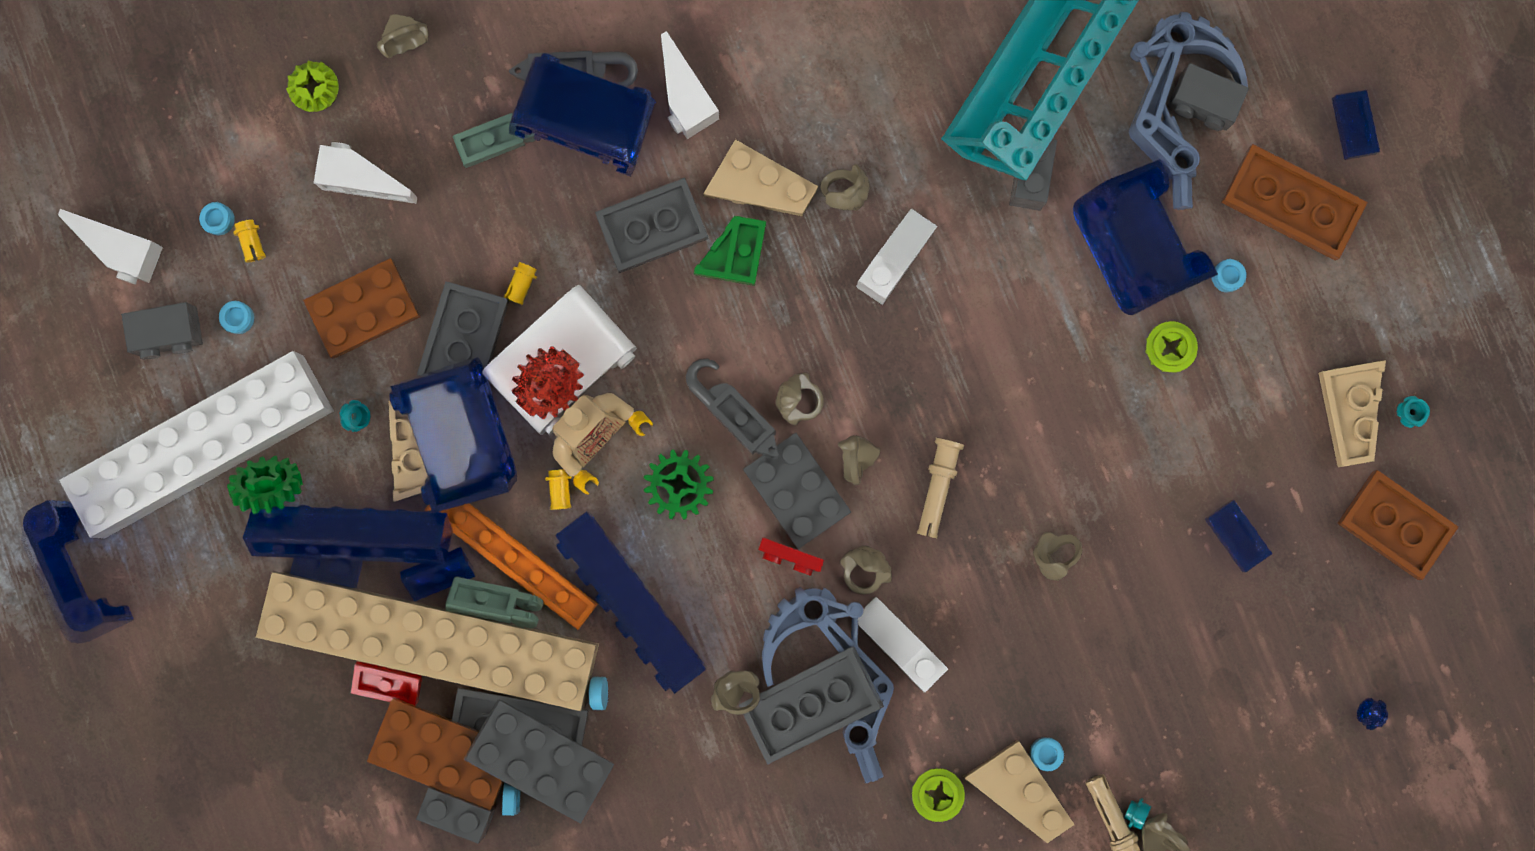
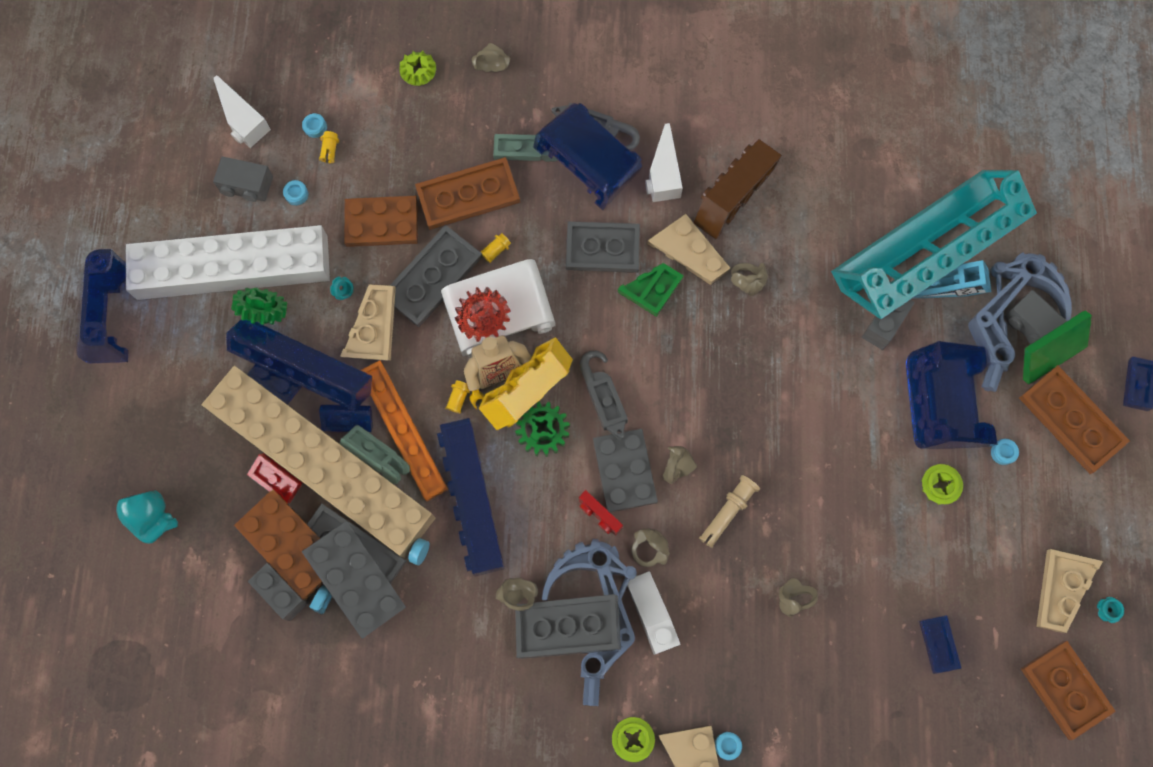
camera: 30 degrees right, 10 degrees down
white slope [314,142,417,204] -> none
clear blue windscreen [389,357,517,513] -> none
dark tan piece [775,373,824,426] -> none
white slope [856,209,937,305] -> none
none -> teal piece [116,490,178,544]
none -> dark orange plate [415,157,521,230]
none -> yellow brick [479,337,573,430]
none -> reddish brown wedge [694,139,782,239]
none -> medium azure slope [912,260,991,299]
none -> green tile [1023,310,1092,385]

